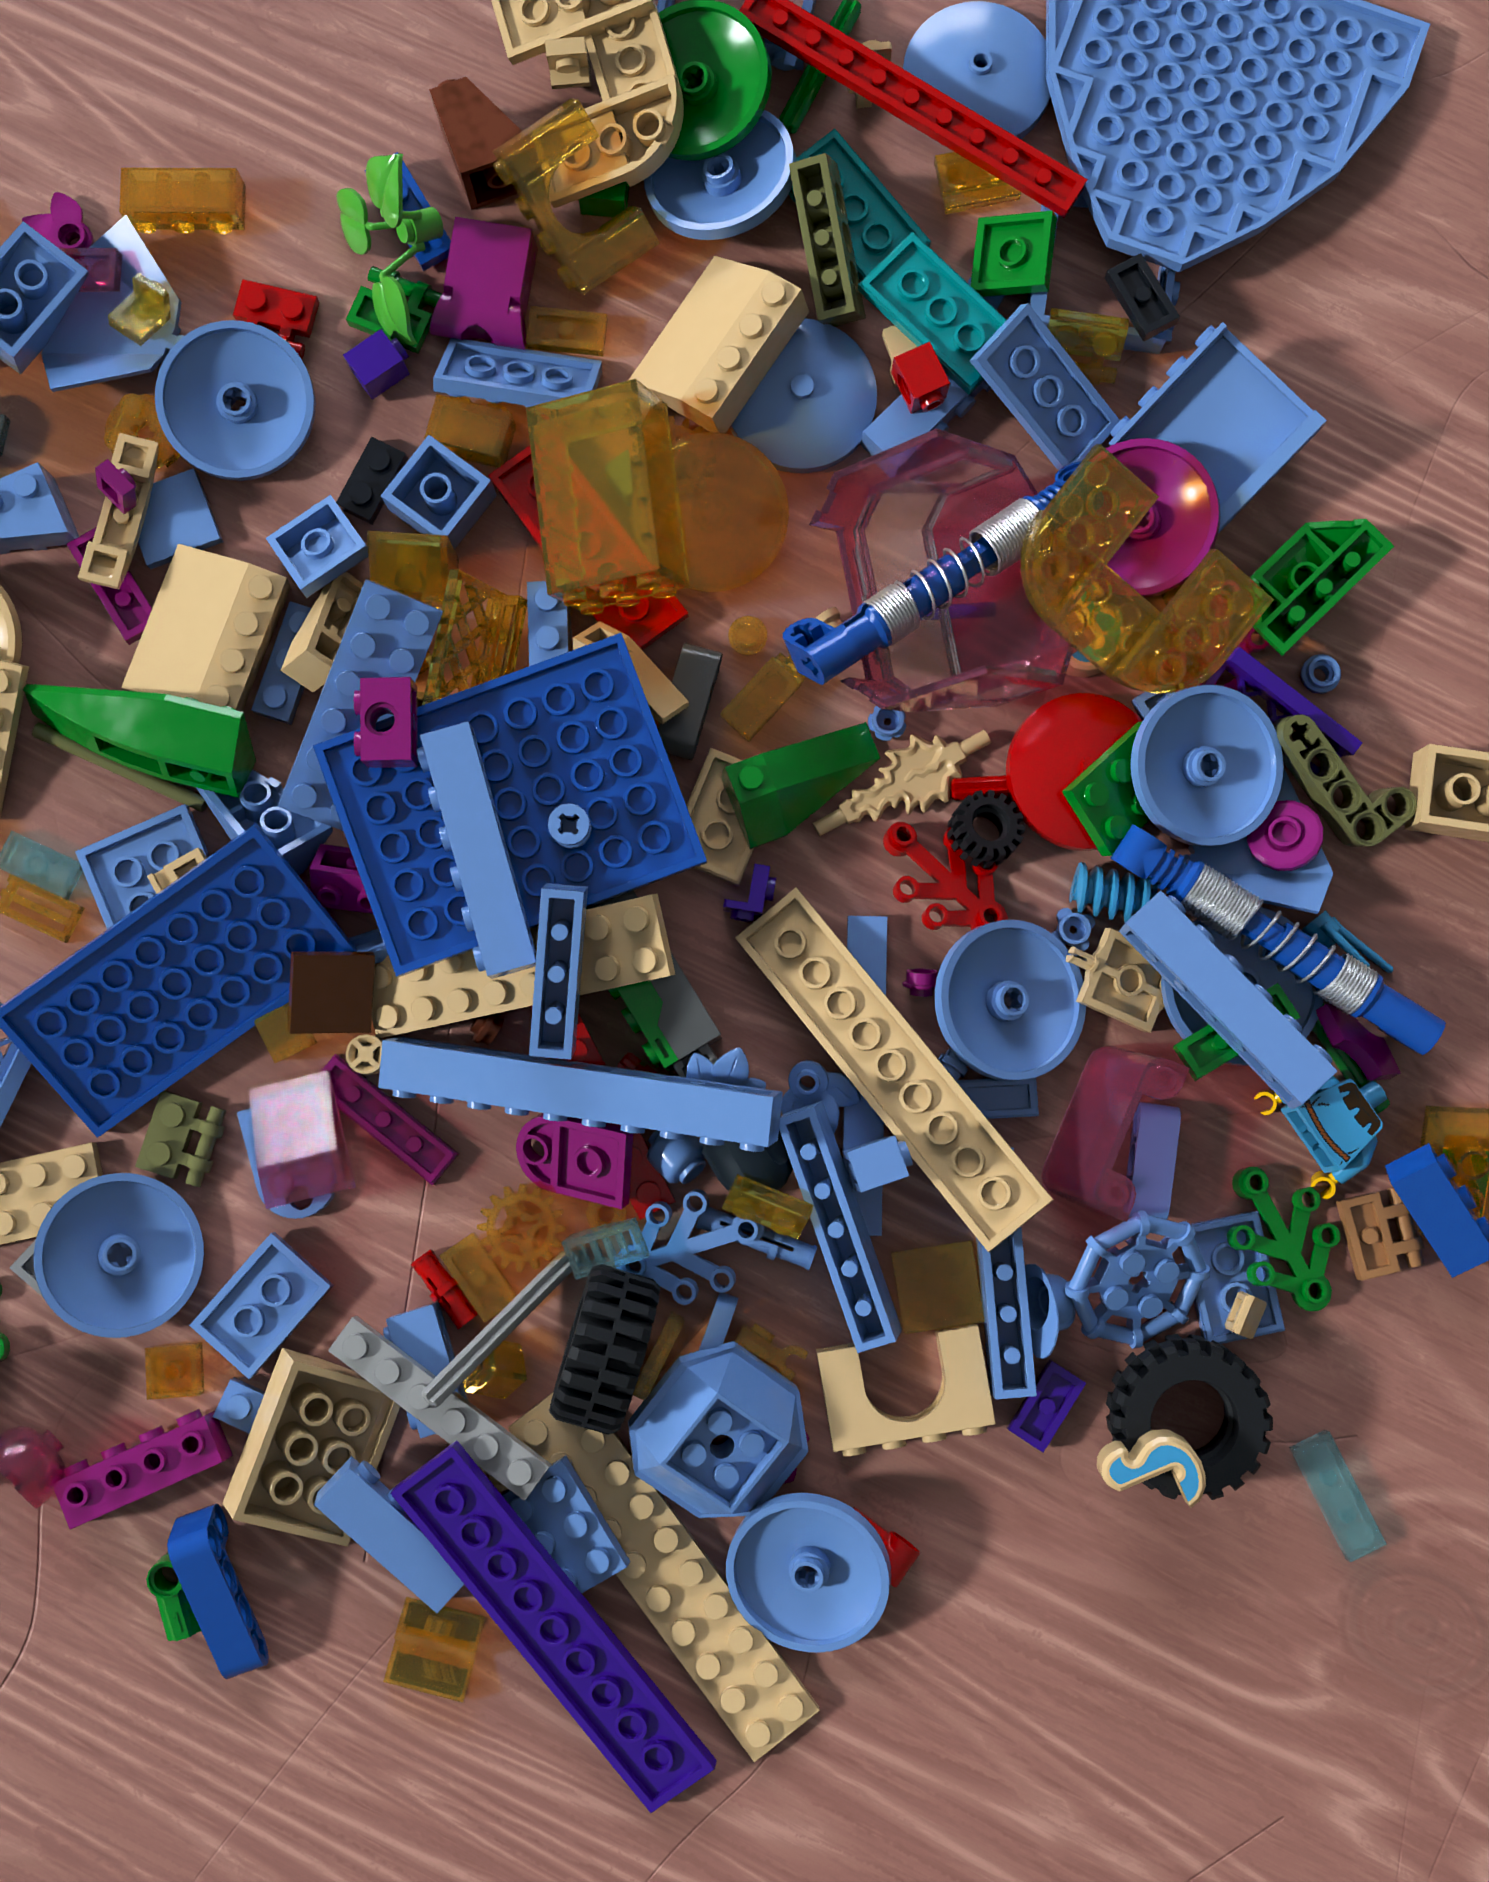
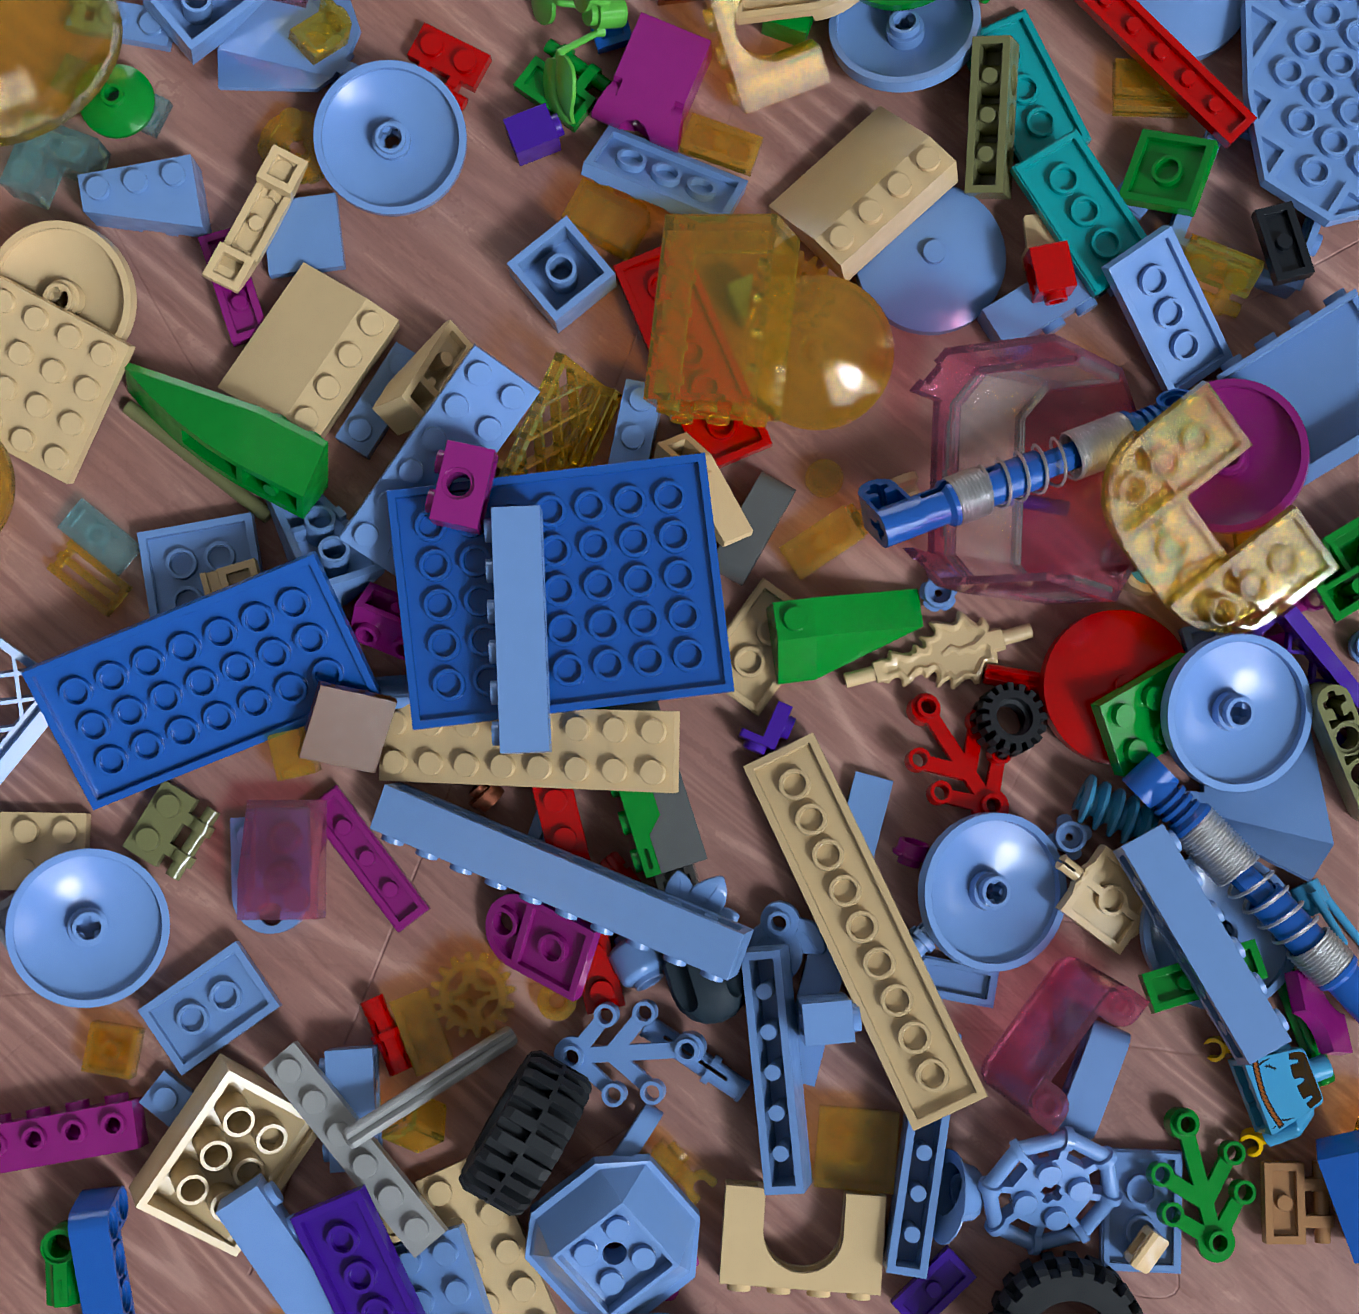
camera: 15 degrees right, 0 degrees up
magenta plate [95,459,136,514] -> none
medium blue plate [266,495,372,598] -> none
black plate [336,436,408,525] -> none
tan wheel [346,1034,383,1075] -> none
clear yellow slope [367,531,459,608] -> none
medium blue brick [529,883,588,1060] -> none
medium blue wheel [548,803,592,849] -> none
clear light blue slope [561,1217,650,1280] -> none
clear yellow tile [633,1311,685,1400] -> none
clear yellow plate [722,1174,814,1239] -> none
magenta wheel [1247,800,1323,871] -> none

